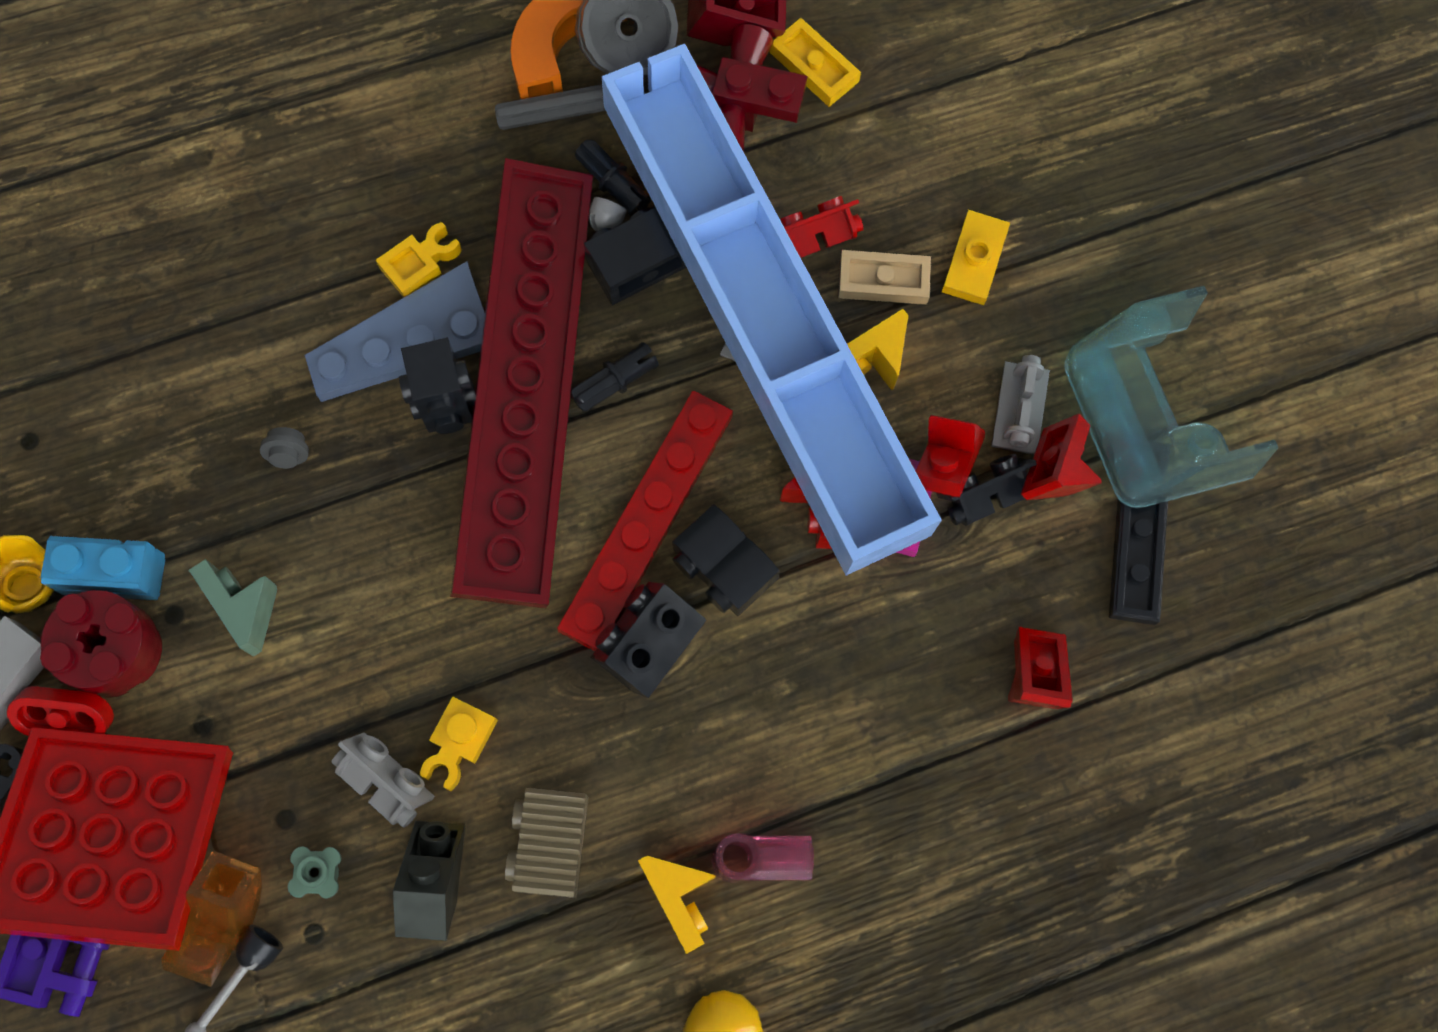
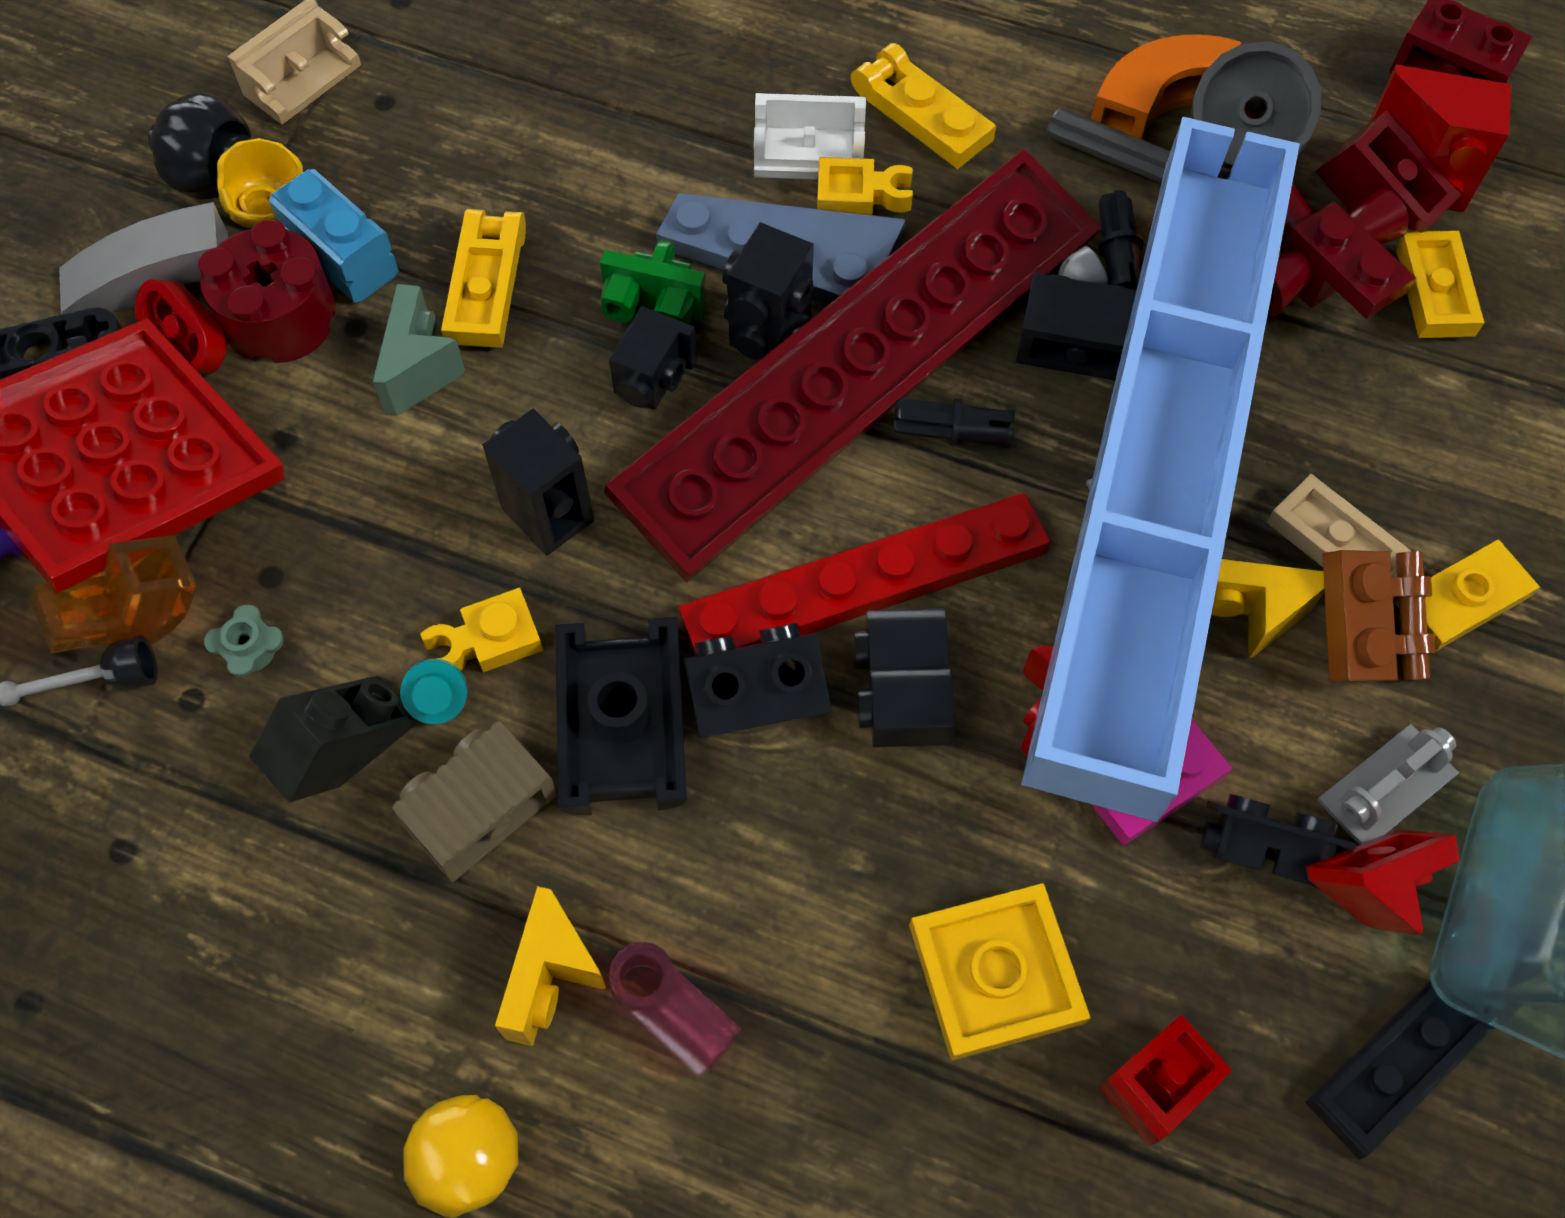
camera: 45 degrees right, 10 degrees down
dark grey plate [260,427,309,469] -> none
light grey hinge [332,733,435,828] -> none
red hinge [780,196,863,258] -> none
red slope [916,415,985,498] -> none
none -> teal plate [400,659,468,724]
none -> yellow plate [441,209,526,348]
none -> black brick [482,408,594,556]
none -> black piece [555,617,687,815]
none -> green hips [600,240,707,324]
none -> black brick [609,306,697,410]
none -> white hinge [754,93,866,180]
none -> yellow plate [850,43,996,169]
none -> yellow plate [909,883,1091,1061]
none -> dark orange plate [1322,550,1436,682]

